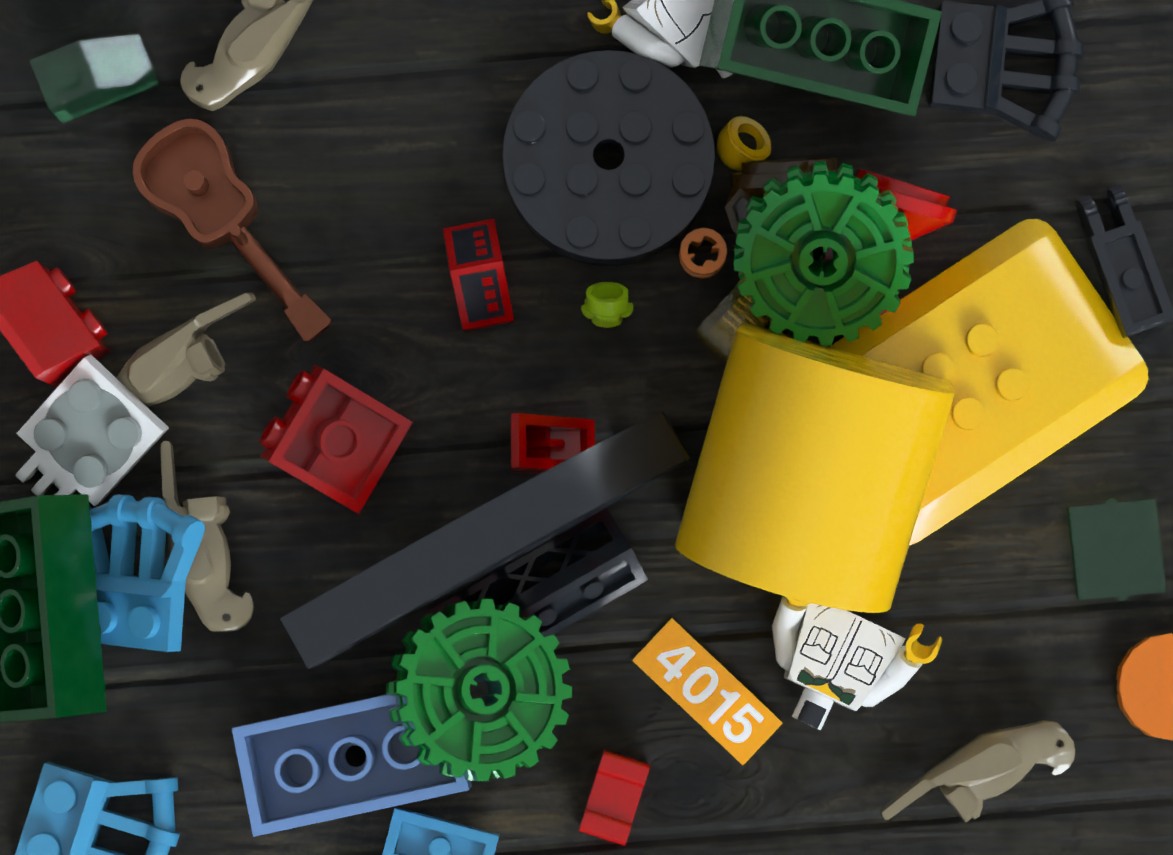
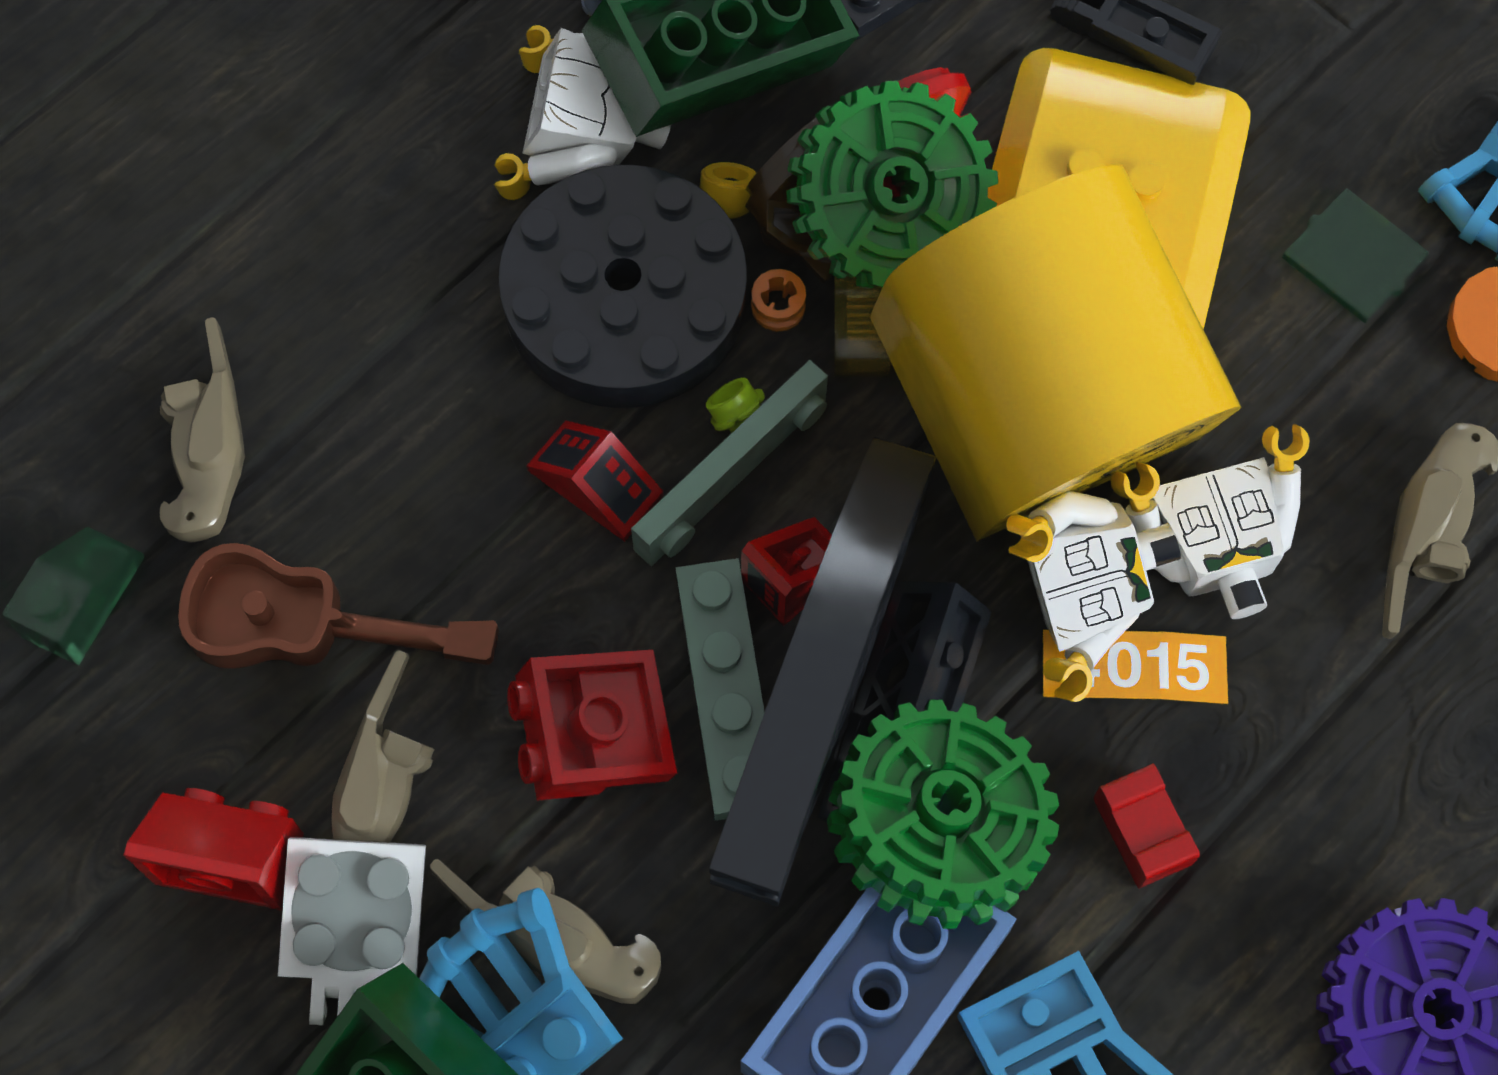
camera: 40 degrees left, 15 degrees down
none -> sand green plate [631,360,828,567]
none -> sand green plate [676,558,765,821]
none -> white torso [1006,491,1181,702]

